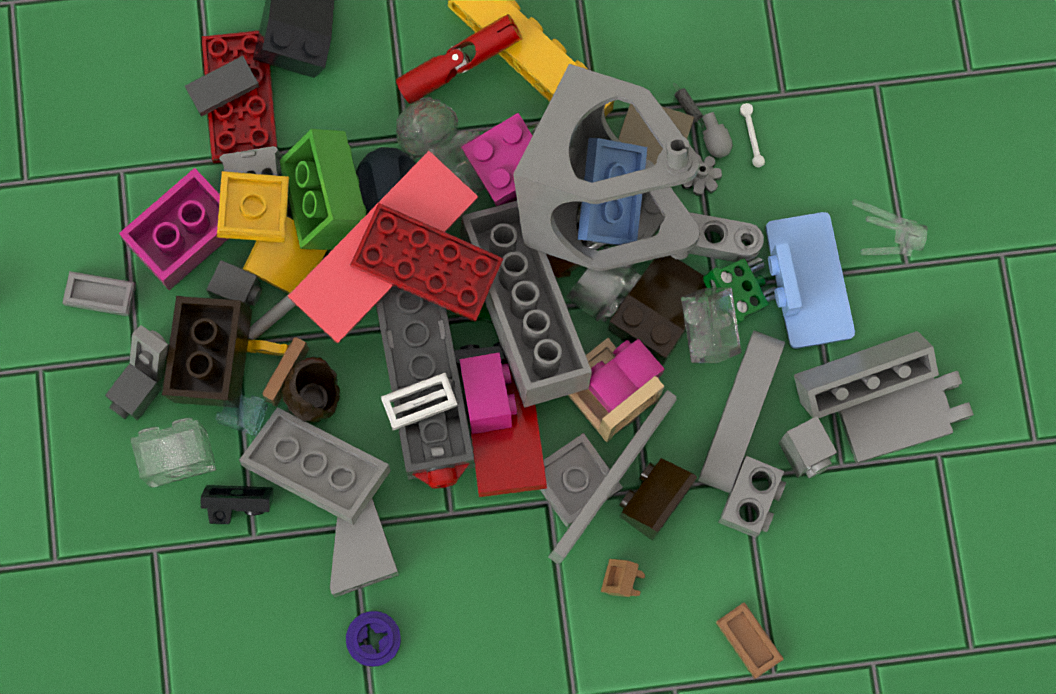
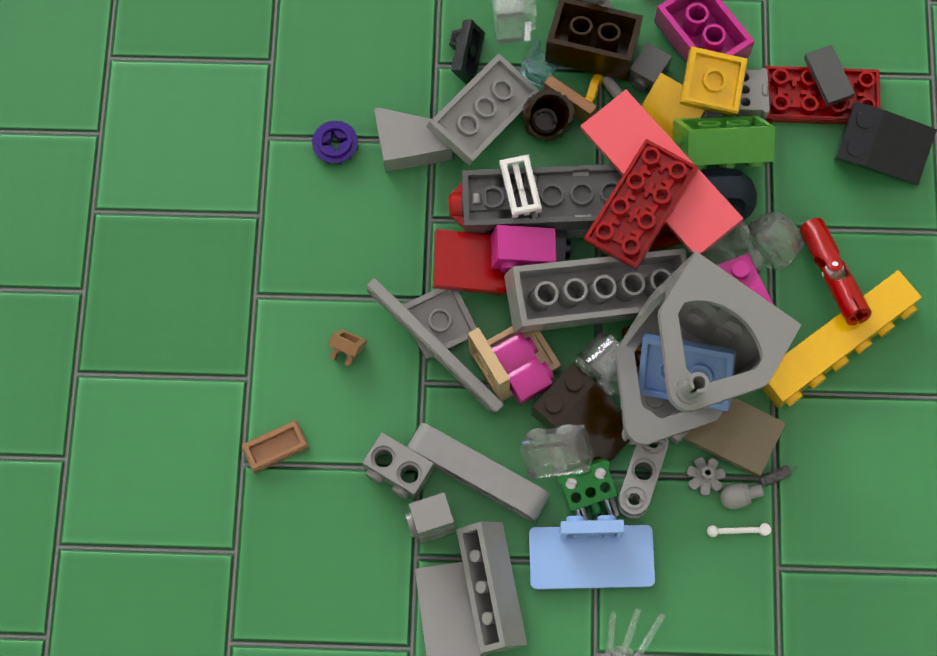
camera: 105 degrees right, 5 degrees down
dark brown slope [619,458,697,540] -> none

